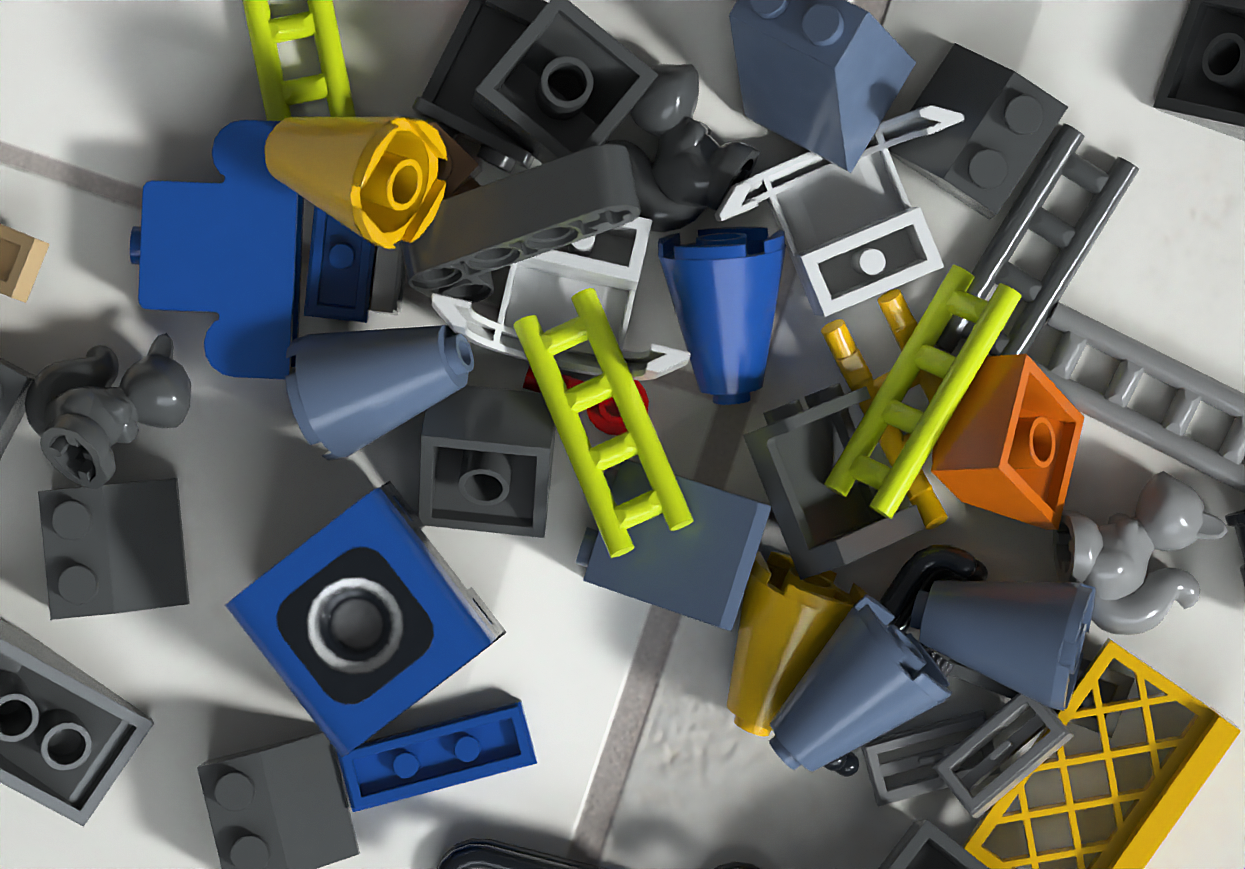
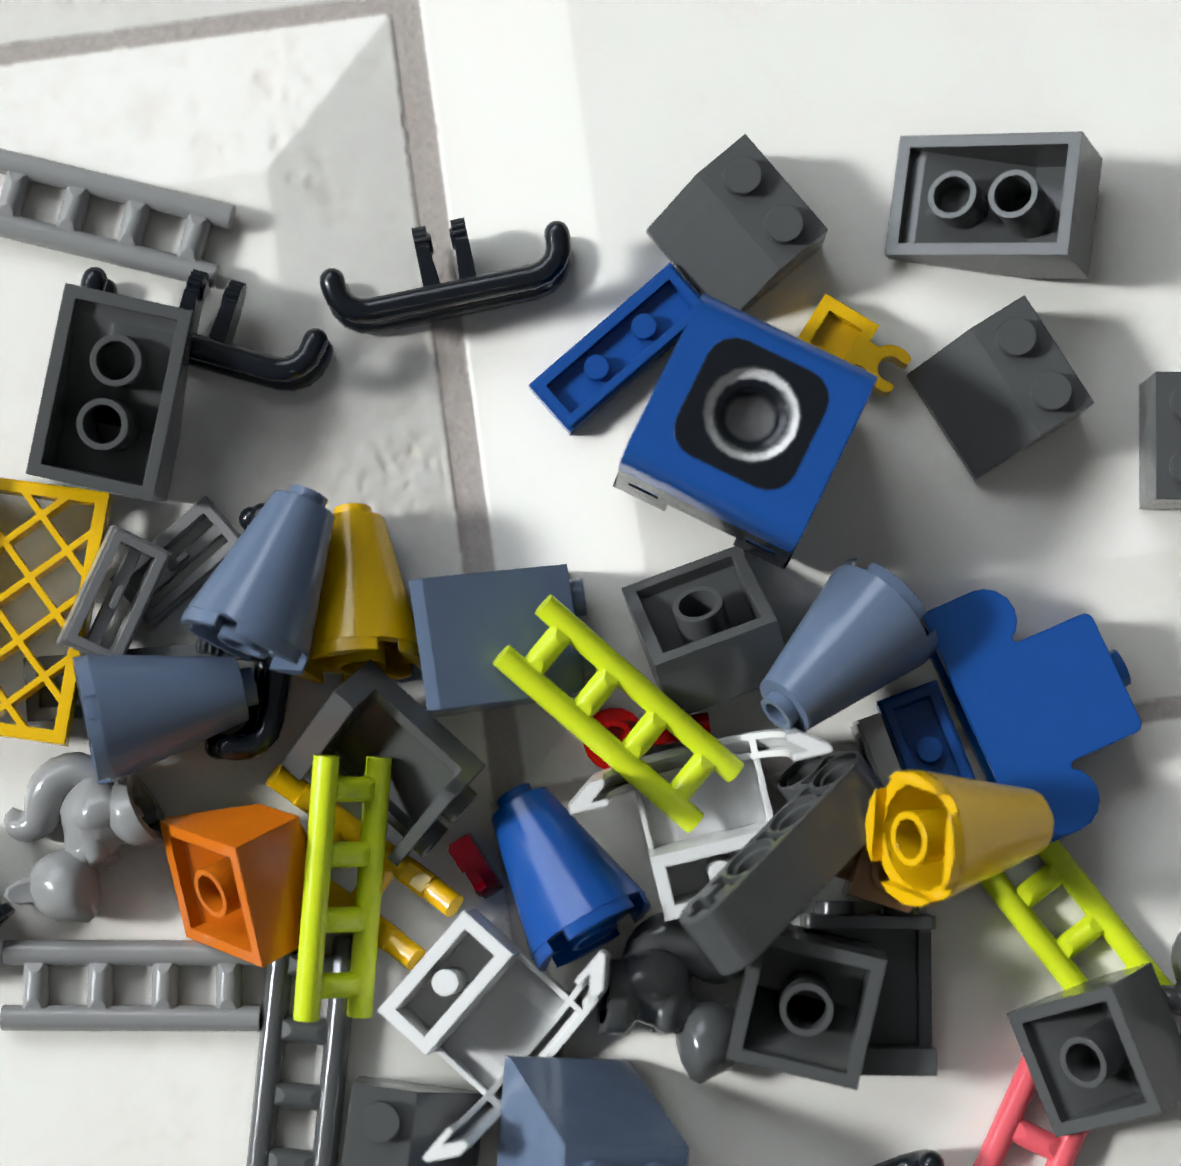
camera: 155 degrees right, 5 degrees down
dark grey animal [24,333,191,490] -> none
none -> dark red tile [448,833,504,899]
none -> yellow plate [798,293,911,397]

